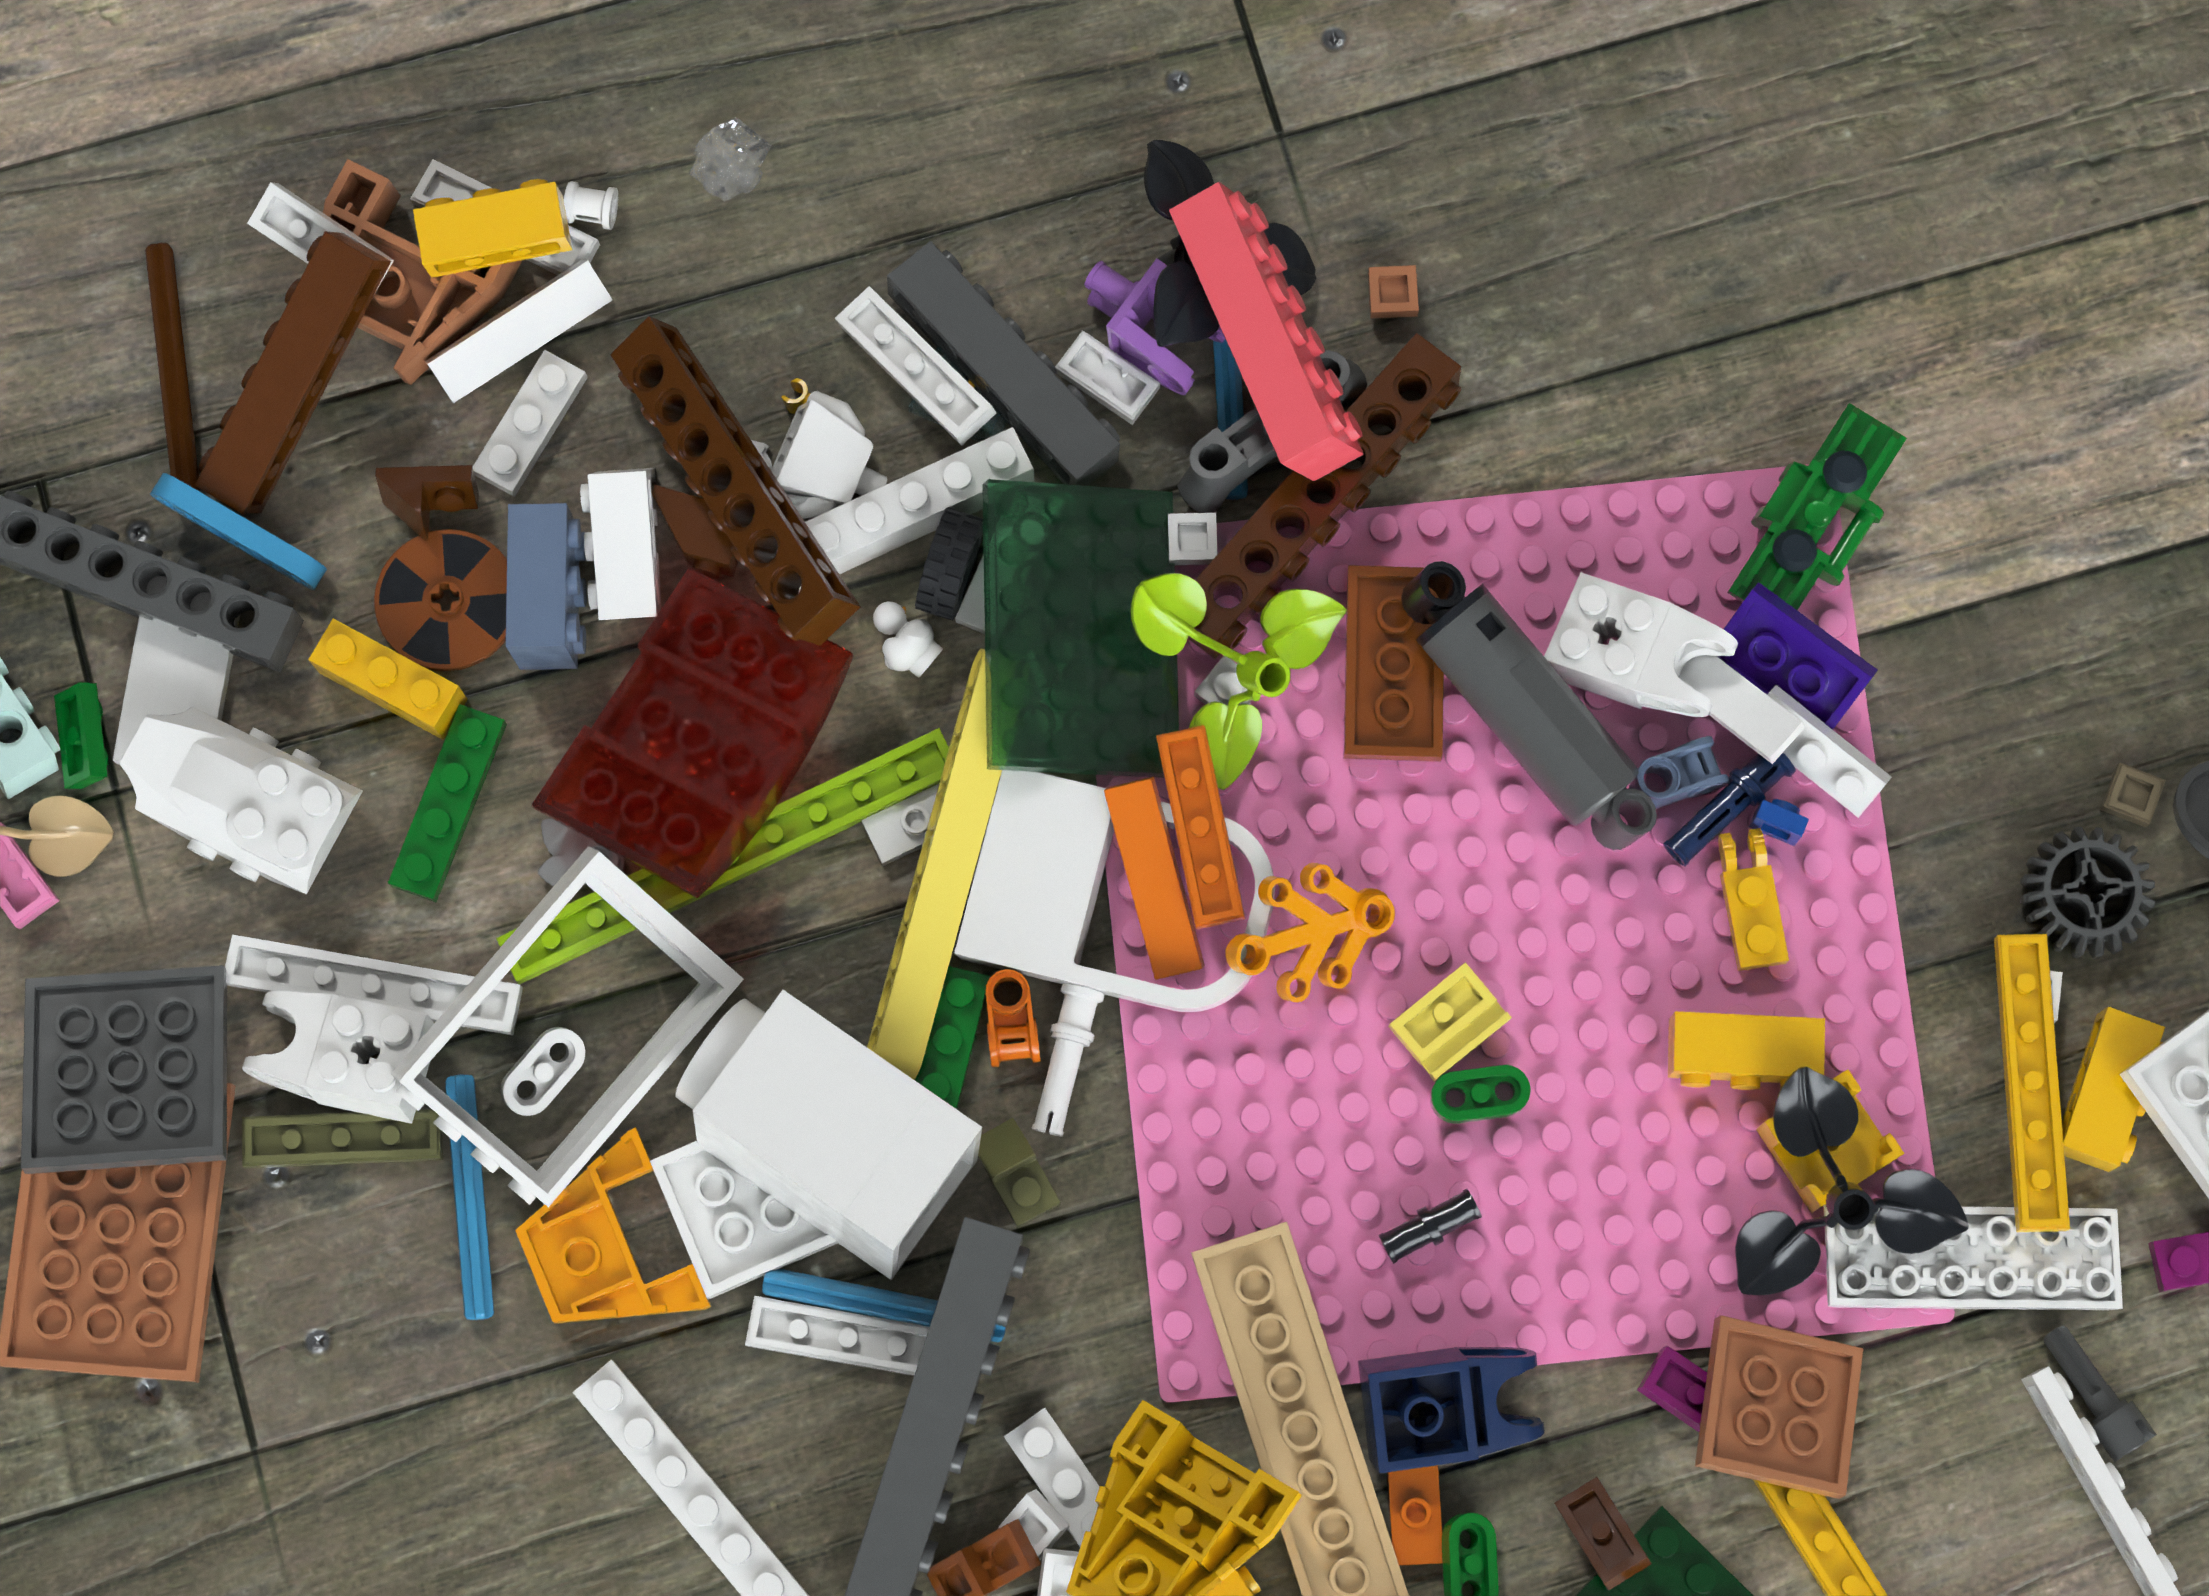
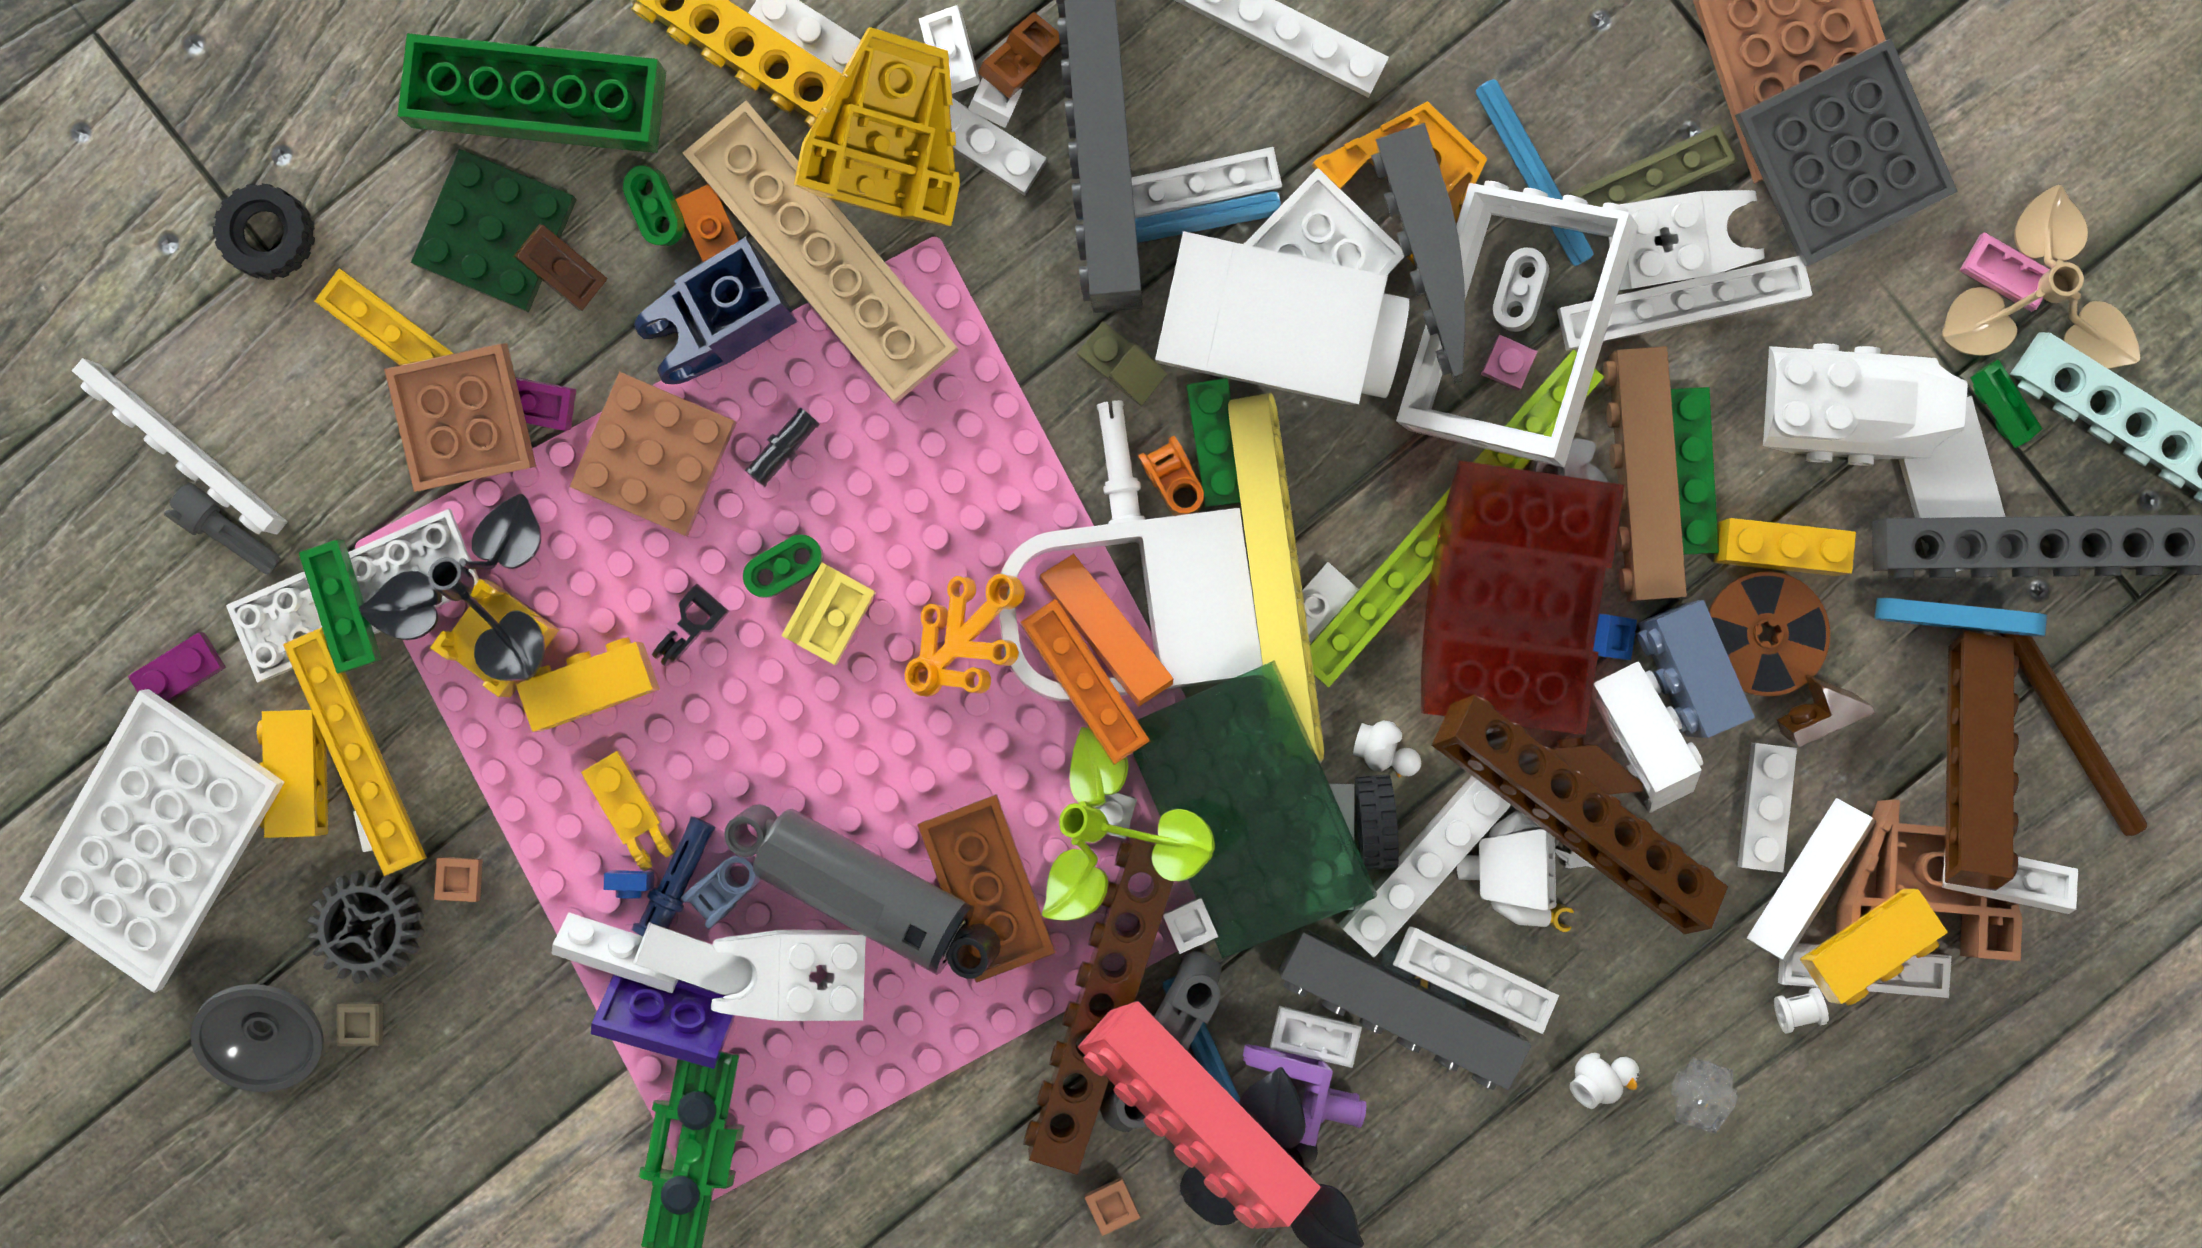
camera: 155 degrees right, 10 degrees up
none -> green plate [298,539,382,674]
none -> nougat plate [434,857,483,902]
none -> nougat plate [569,372,737,537]
none -> black piece [652,584,729,666]
none -> dark grey slope [1371,123,1465,384]
none -> bright pink plate [1481,335,1538,391]
none -> white animal [1570,1053,1639,1109]
none -> blue plate [1592,614,1637,660]
none -> medium nougat brick [1603,346,1687,602]

